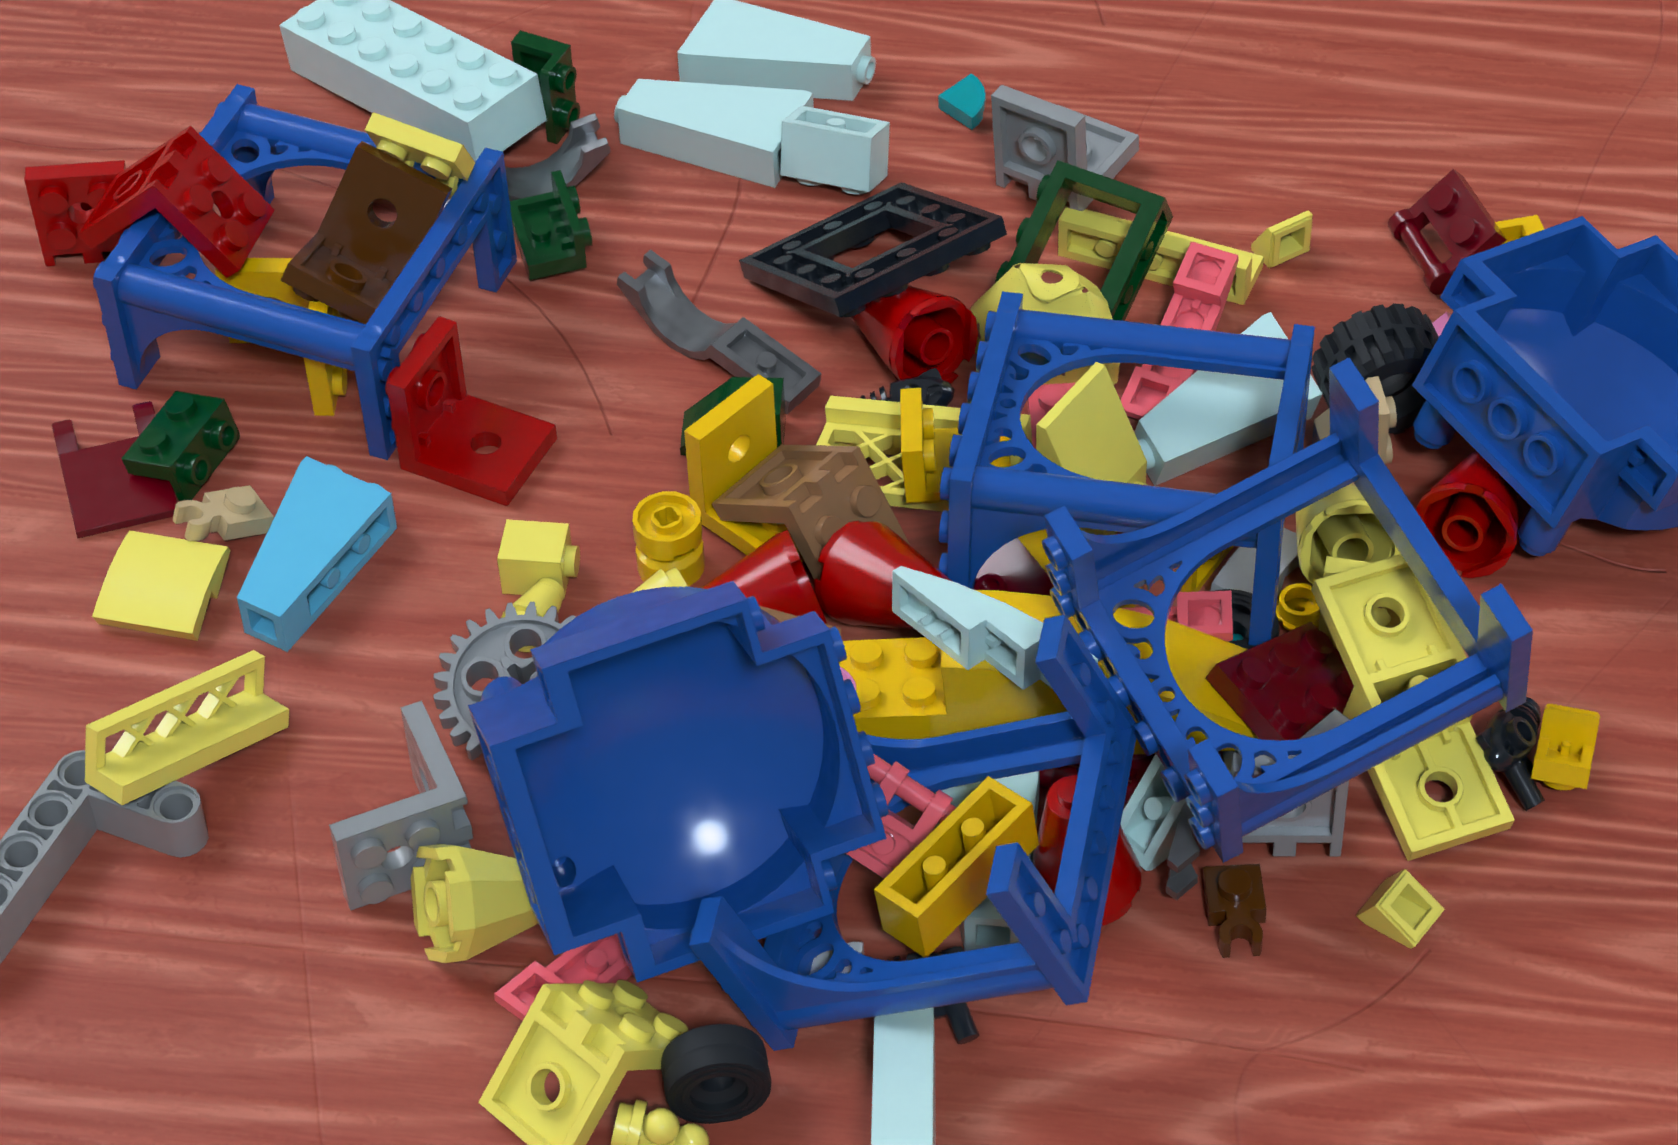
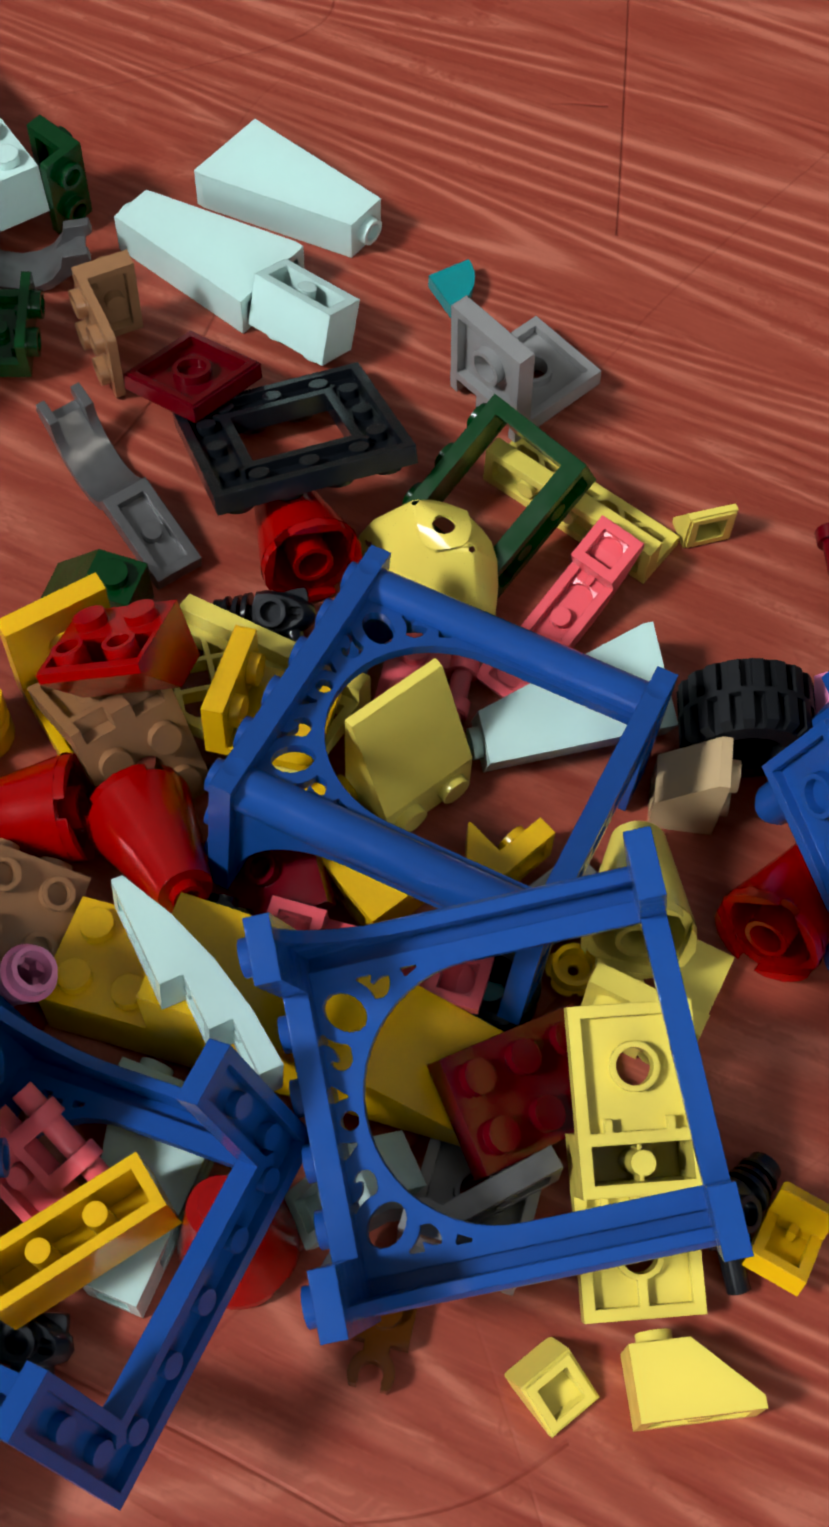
camera: 10 degrees right, 15 degrees up
none -> red slope [35,599,200,698]
none -> medium nougat bracket [68,249,144,398]
none -> dark red plate [123,331,262,423]
none -> light yellow slope [620,1328,768,1432]

